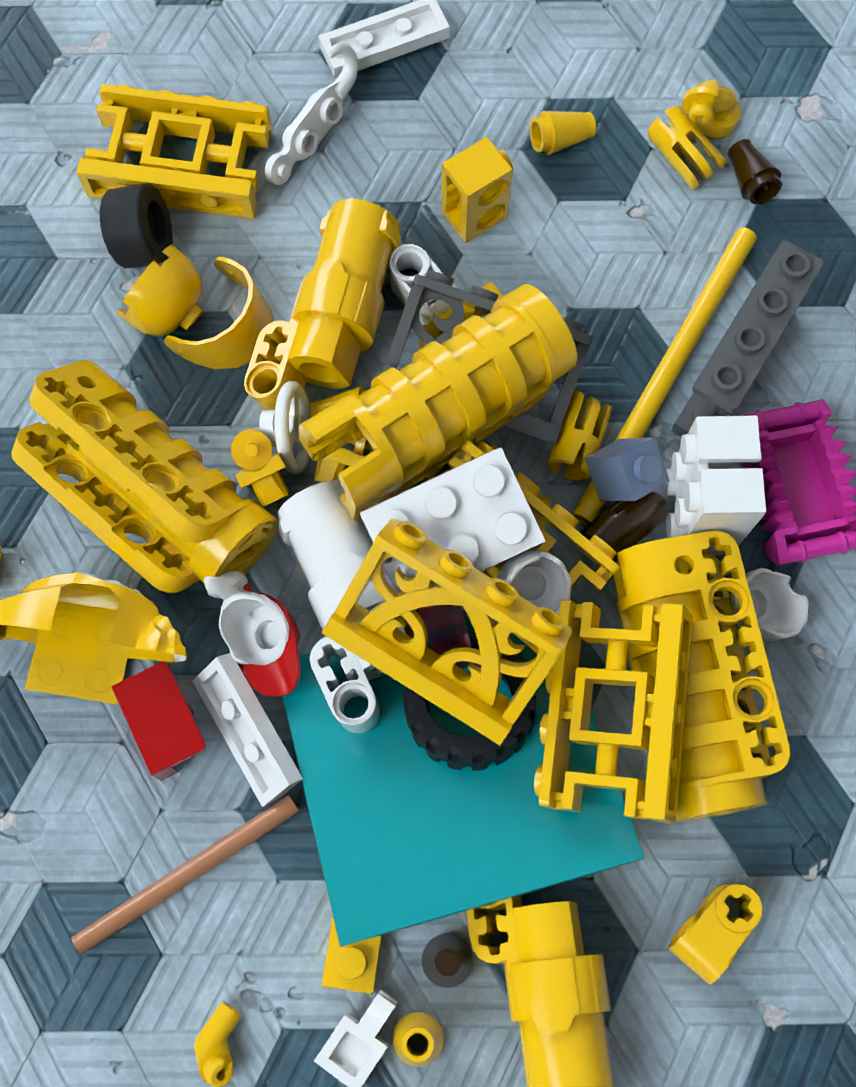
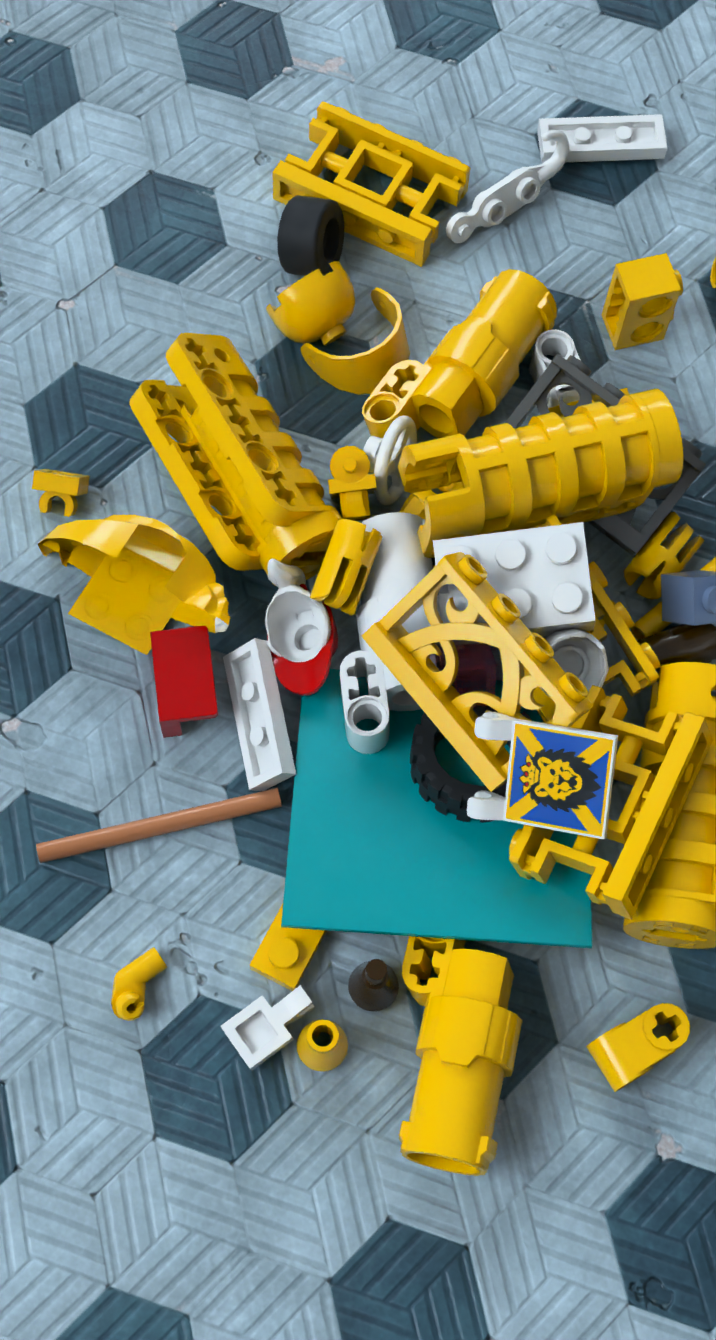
camera: 15 degrees right, 5 degrees down
none -> yellow arm [310,519,382,616]
none -> flag [467,711,618,840]

